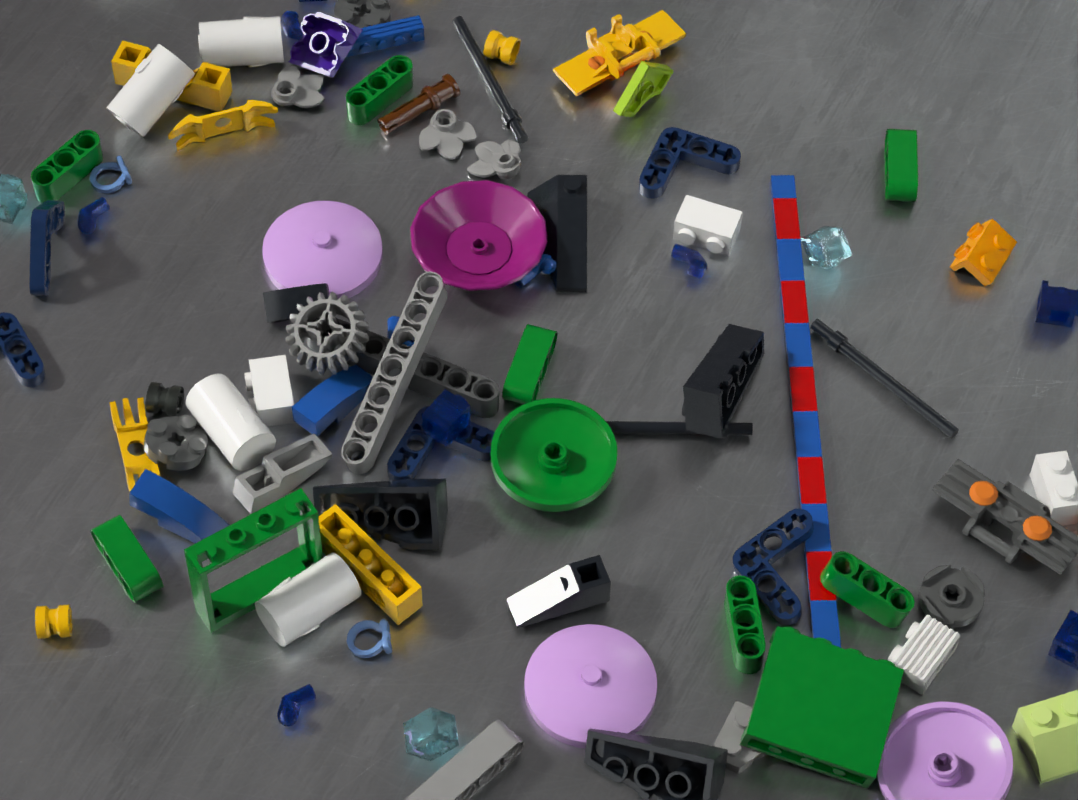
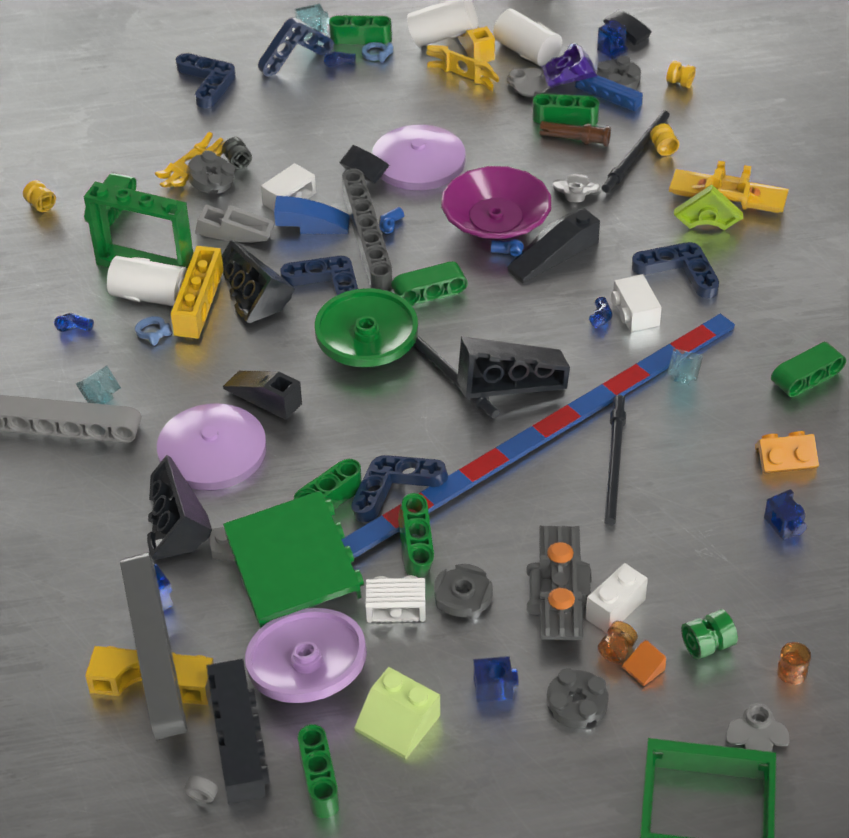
camera: 55 degrees right, 10 degrees down
blue slope [129,469,230,543] -> none
white piece [185,374,276,471] -> none
light grey gear [285,292,369,375] -> none
light grey beam [341,271,447,474] -> none
light grey plate [419,109,476,160] -> none
clear blue brick [422,389,470,447] -> none

